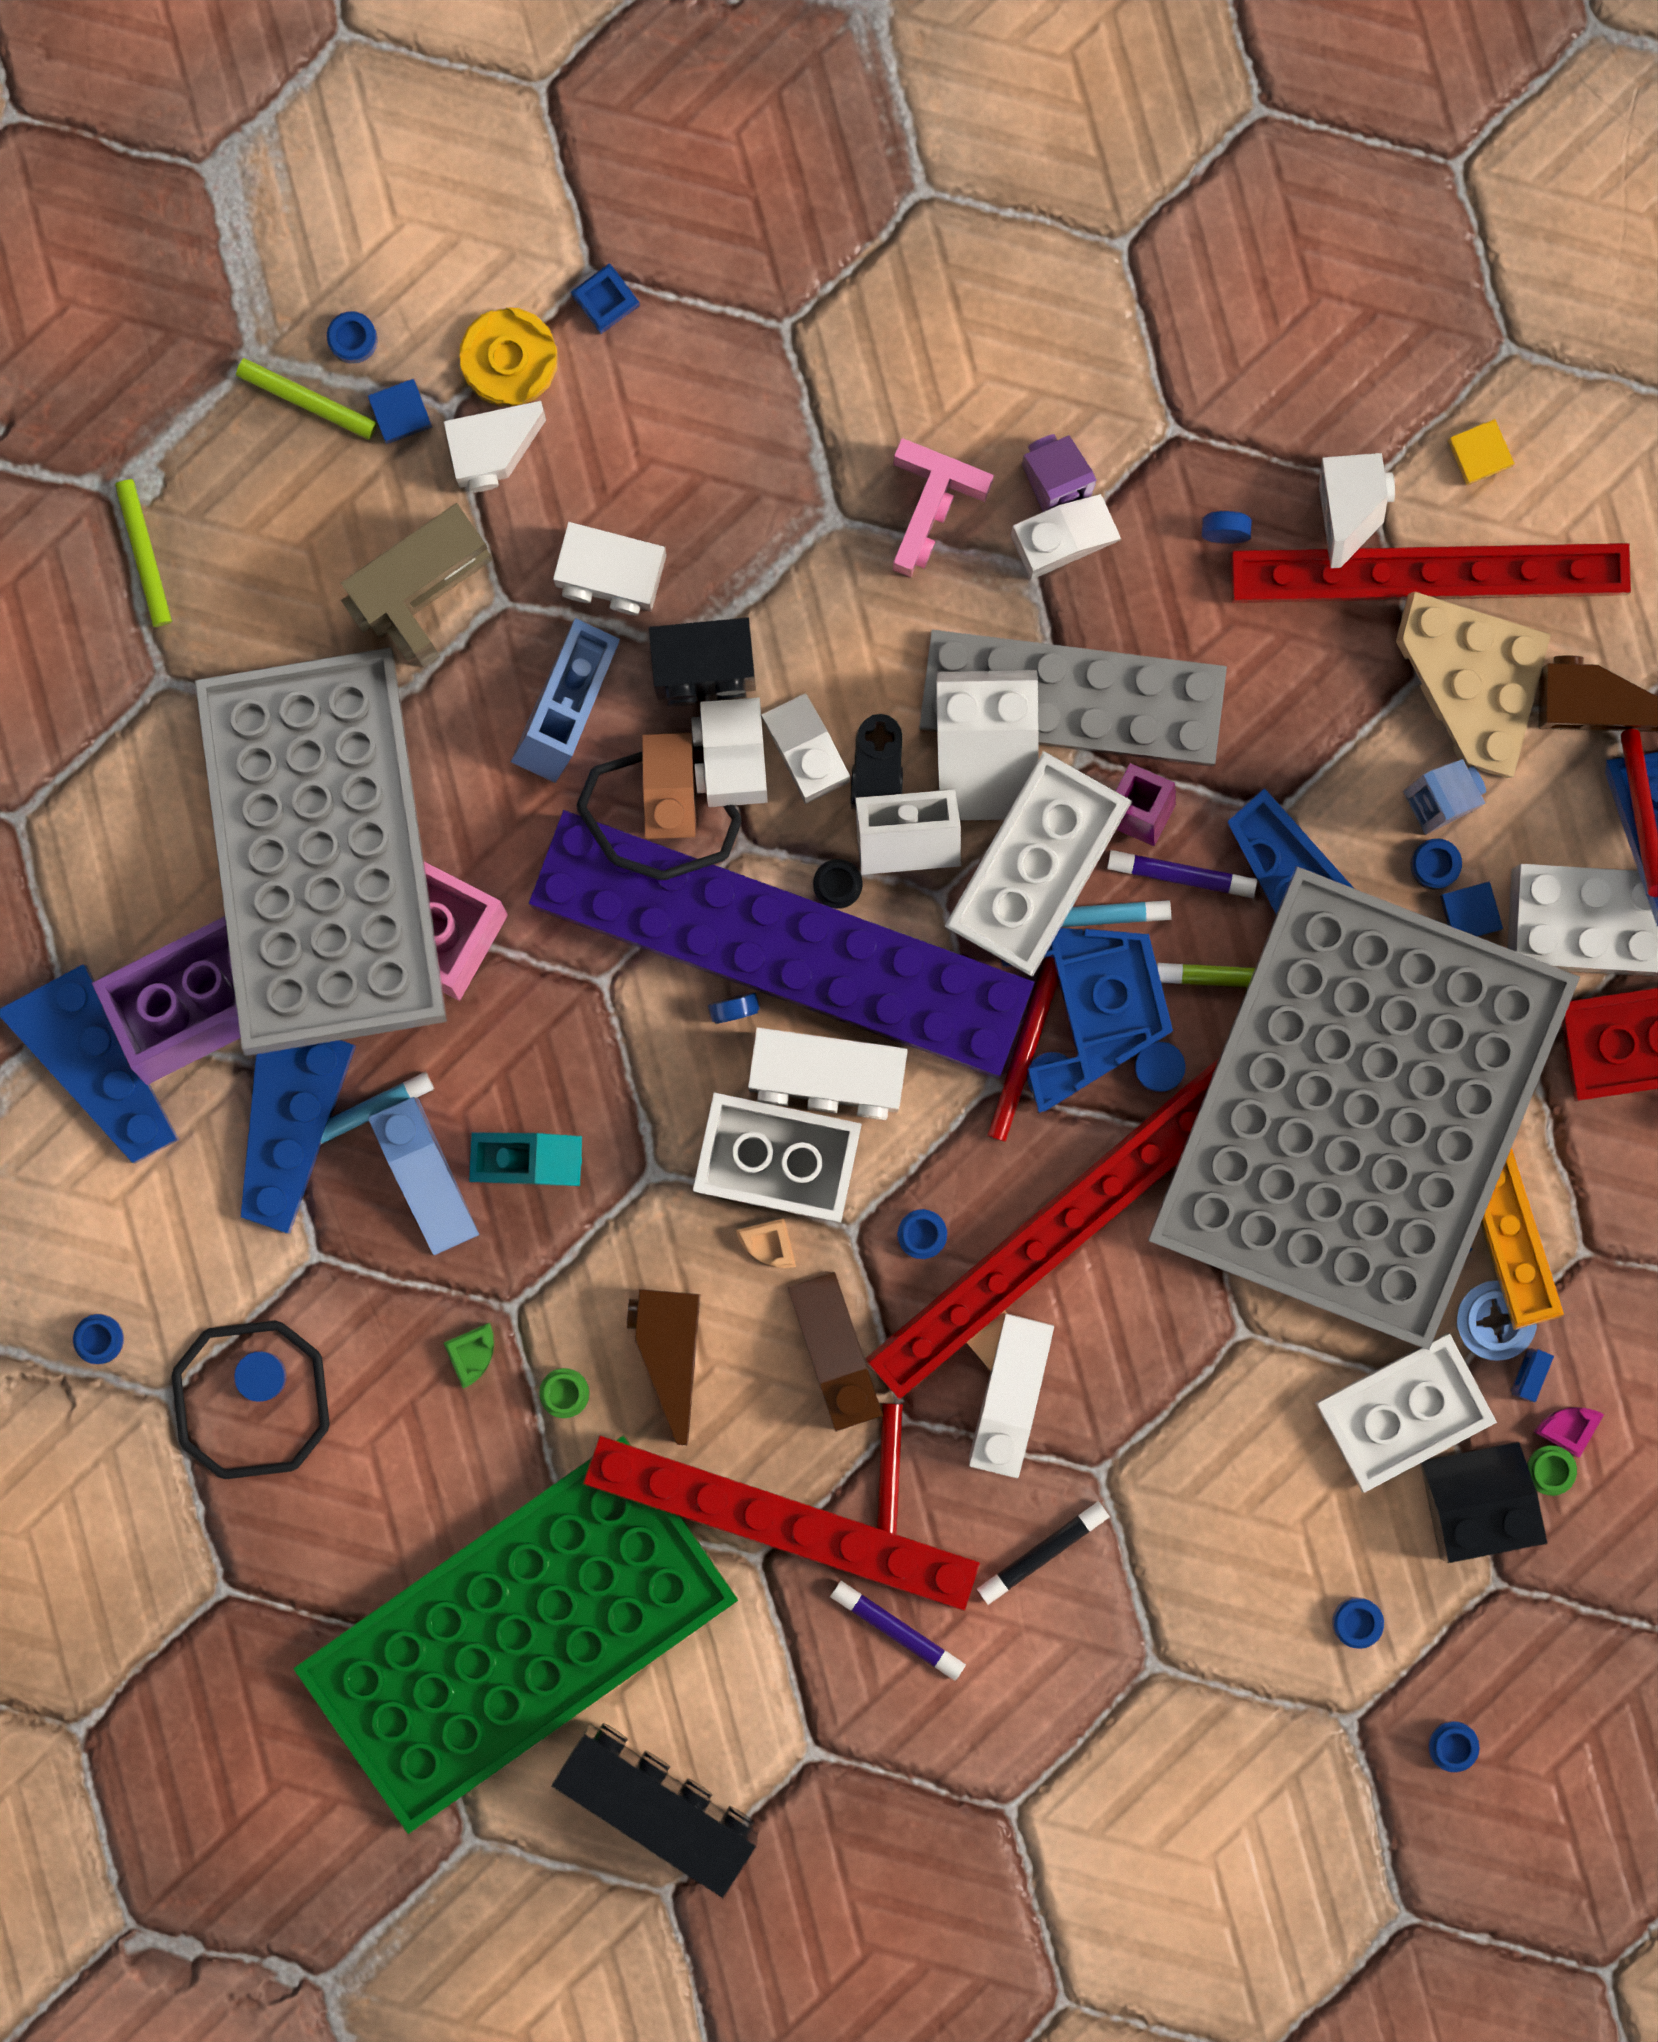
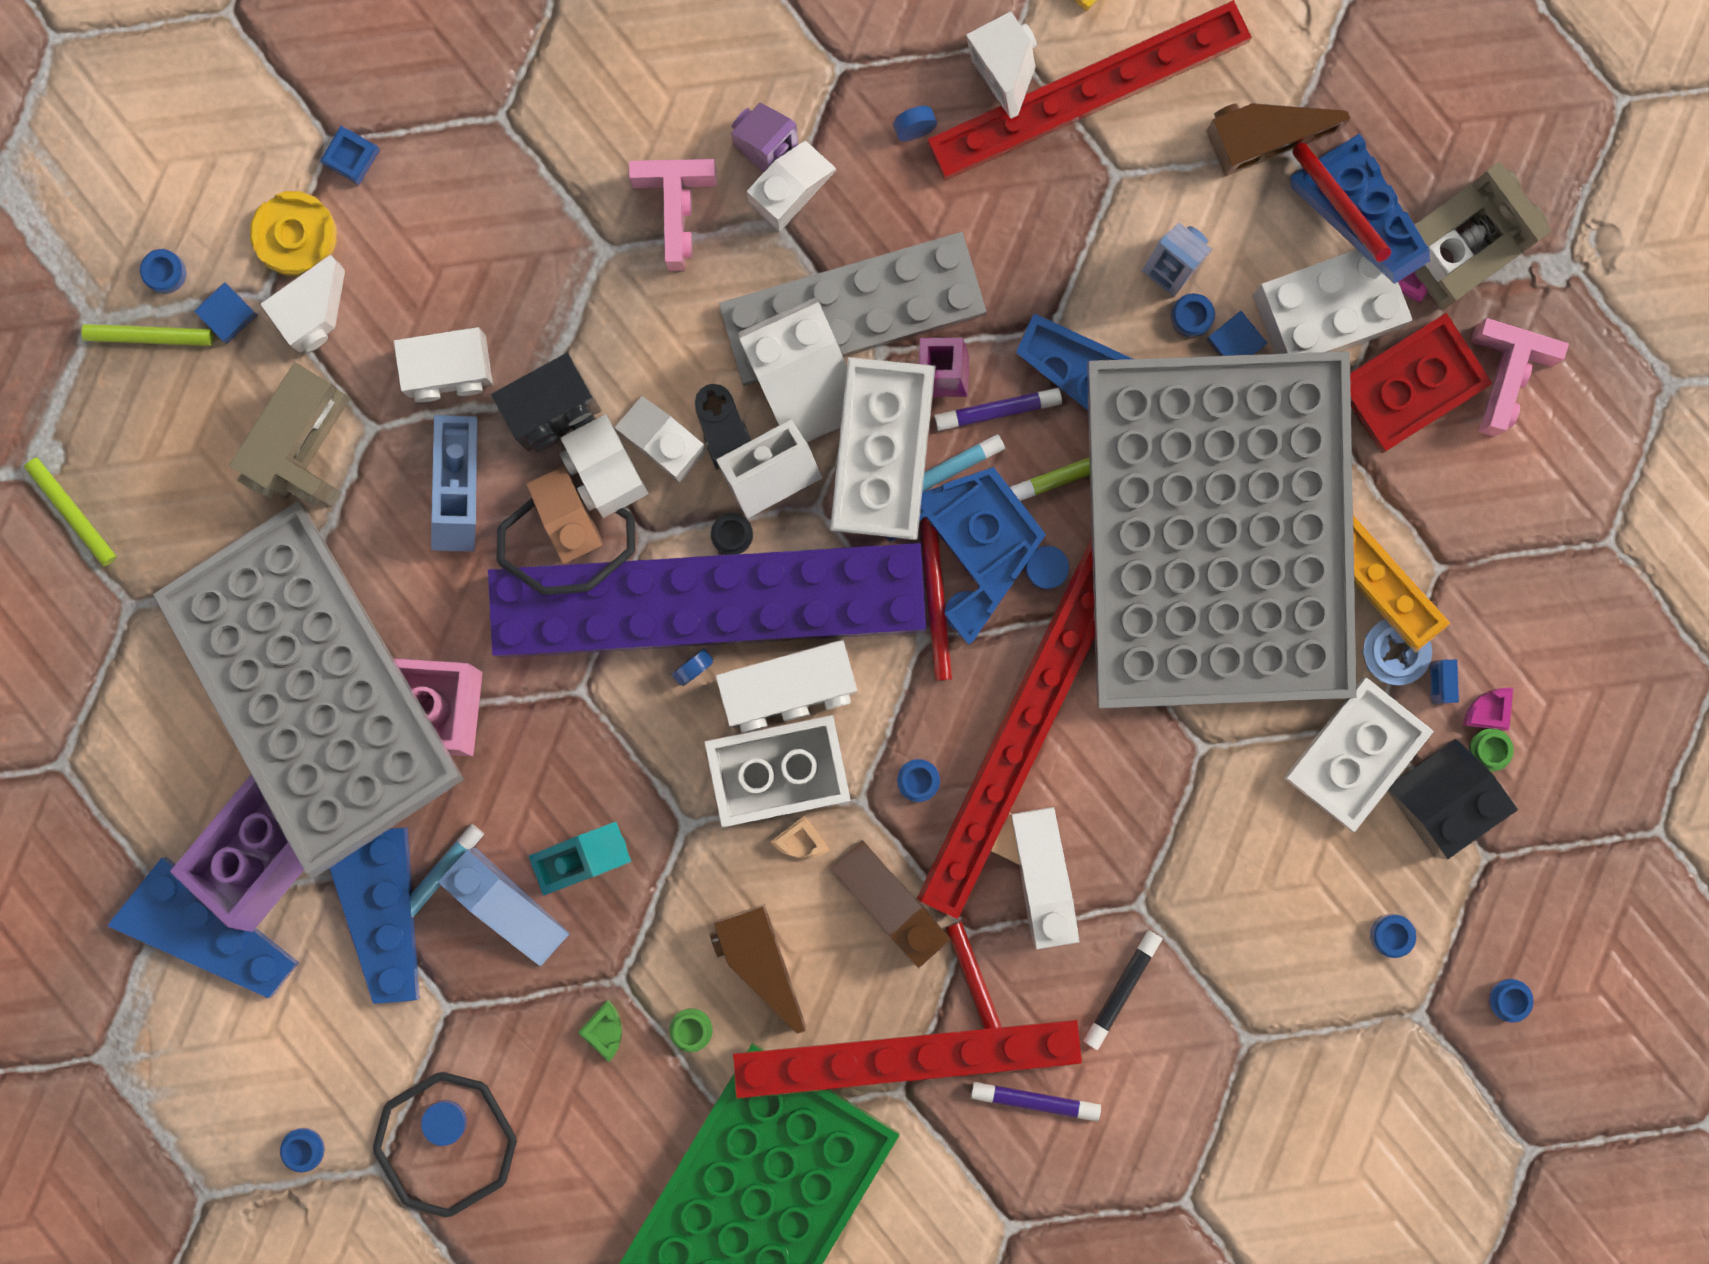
camera: 25 degrees left, 0 degrees up
tan plate [1396,592,1551,778] -> none

